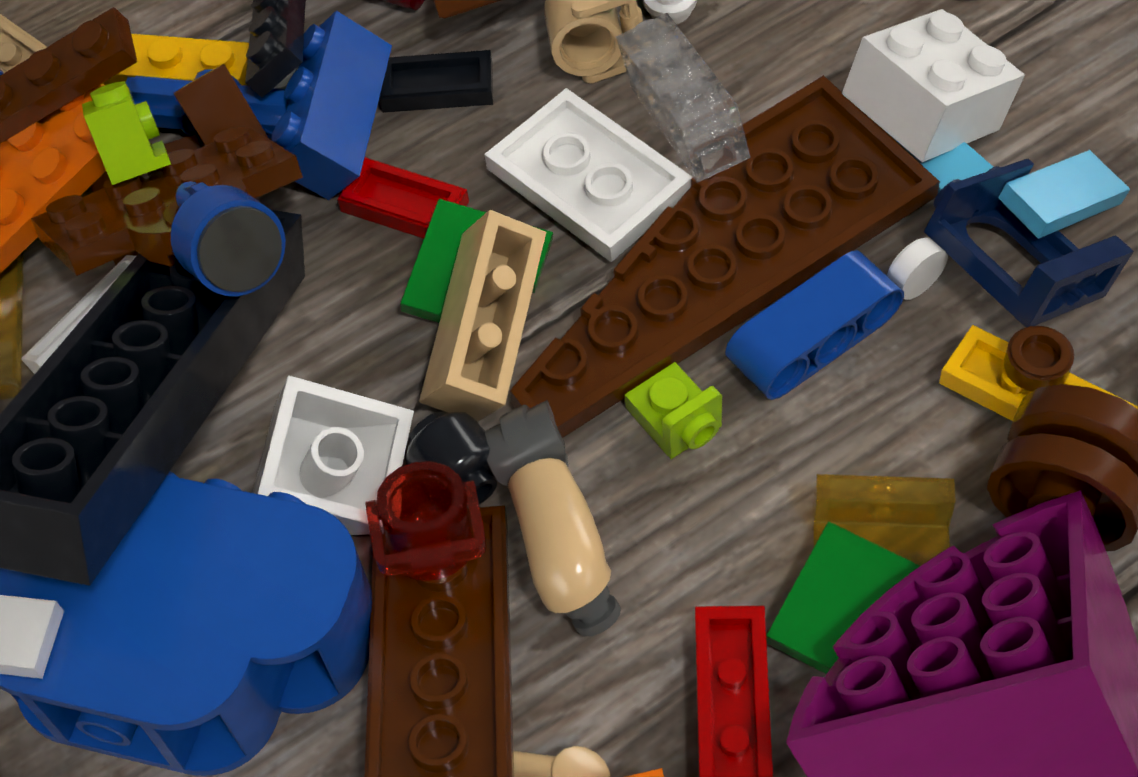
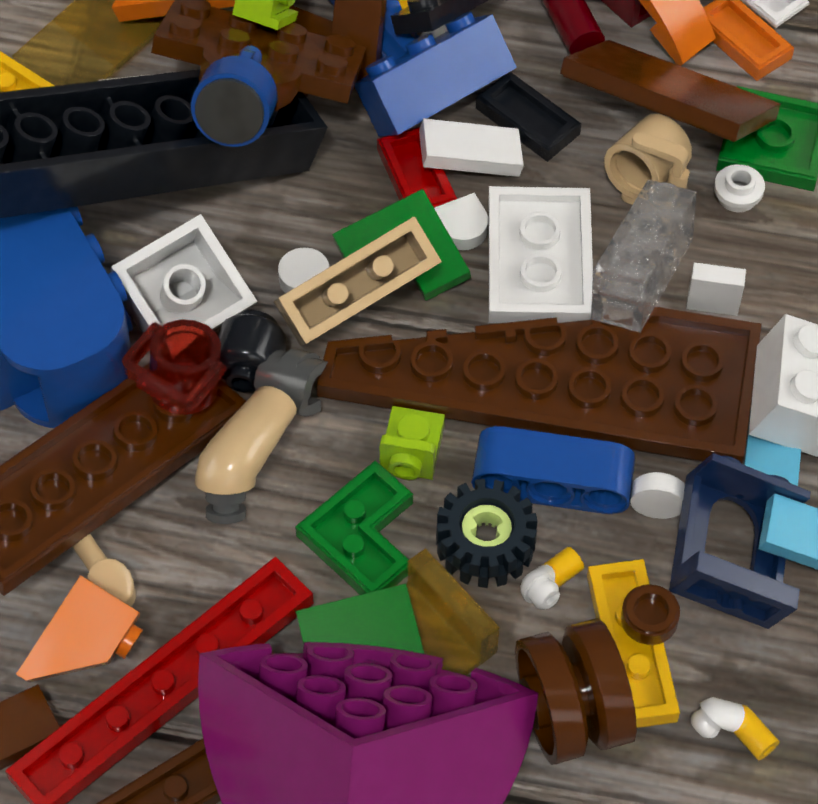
camera: 40 degrees right, 0 degrees up
none -> white tile [278,248,330,293]
none -> green tile [295,460,413,595]
none -> white tile [419,118,524,177]
none -> white tile [434,193,488,250]
none -> black bush [436,479,537,588]
none -> arm [520,547,584,610]
none -> white tile [686,262,746,316]

